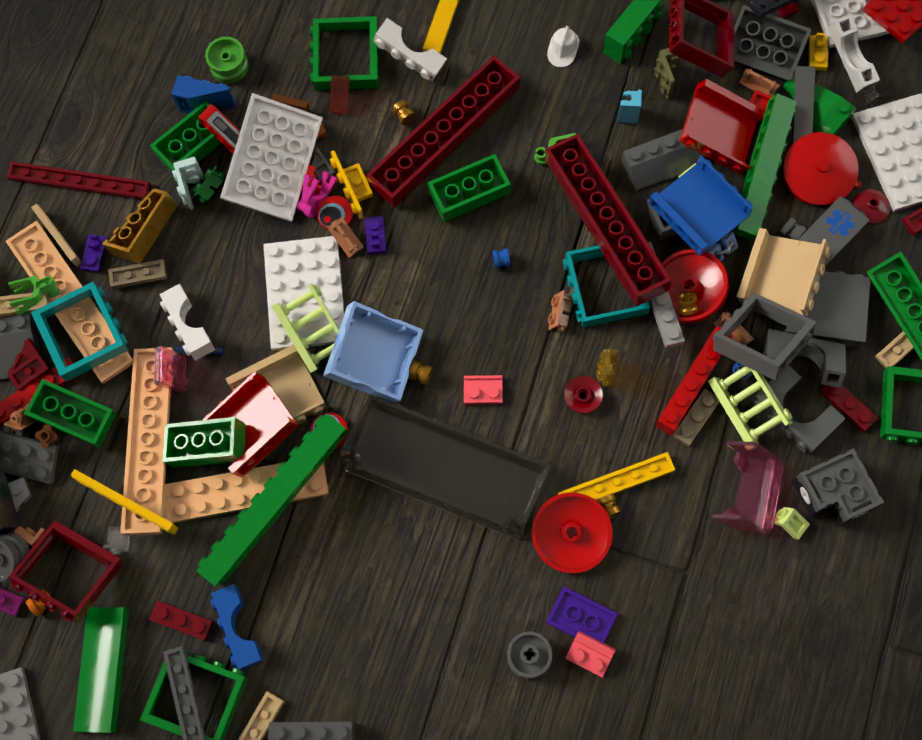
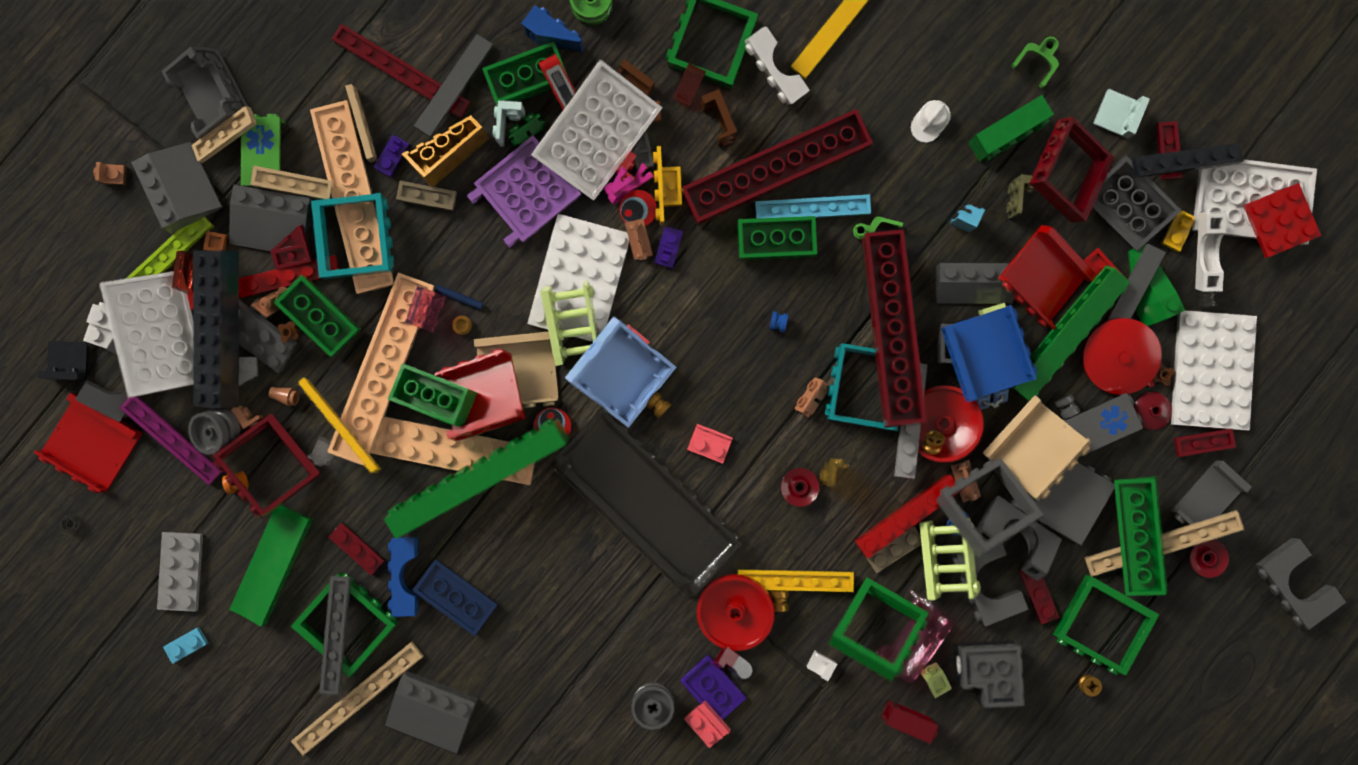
camera: 10 degrees right, 15 degrees up
bright green piece [8,276,60,316] -> none
white arch [159,284,215,360] -> none
pearl gold wheel [392,100,416,126] -> none
nougat hinge [739,68,779,97] -> none
none -> nougat cone [269,387,300,407]
none -> dark blue plate [412,559,498,636]
none -> dark grey tile [414,34,493,138]
none -> pearl gold plate [452,316,472,335]
none -> medium lavender plate [467,136,582,248]
none -> reddish brown panel [701,89,737,147]
none -> leg [712,647,752,680]
none -> medium azure plate [755,195,871,219]
none -> white panel [807,650,837,681]
none -> green window [829,577,928,681]
none -> dark red window [881,699,939,744]
none -> reddish brown plate [1153,364,1175,386]

